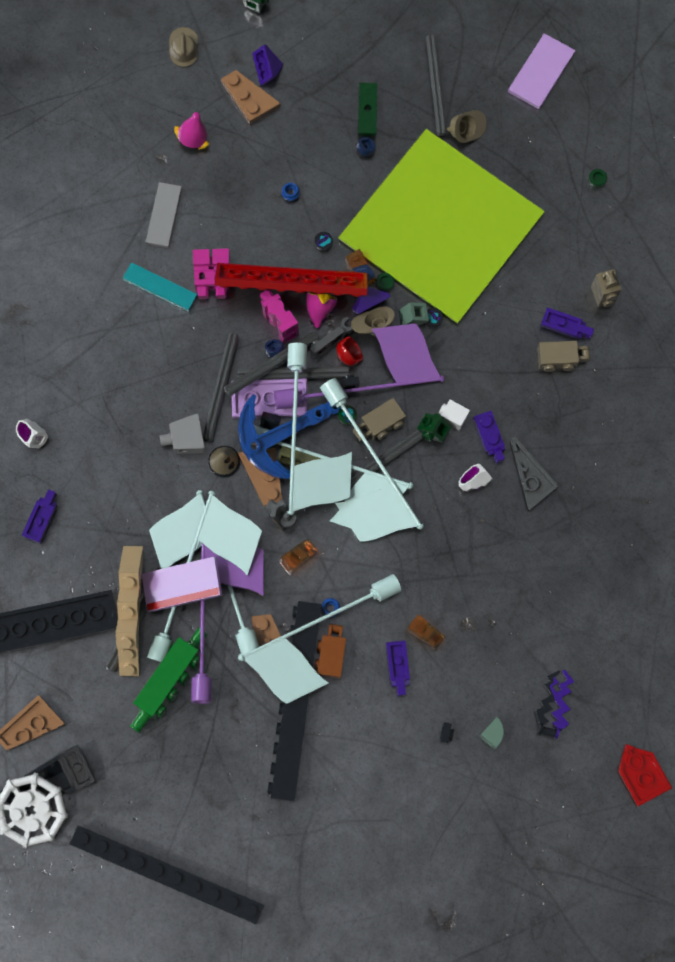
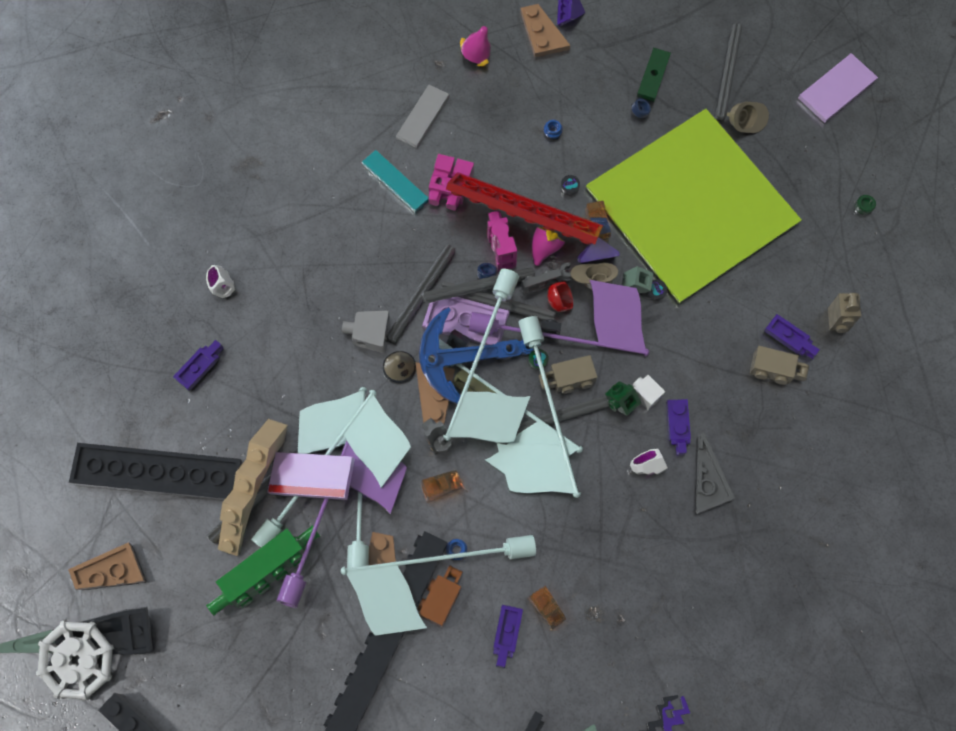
camera: 20 degrees right, 5 degrees down
dark green tile [376,273,395,292] -> none

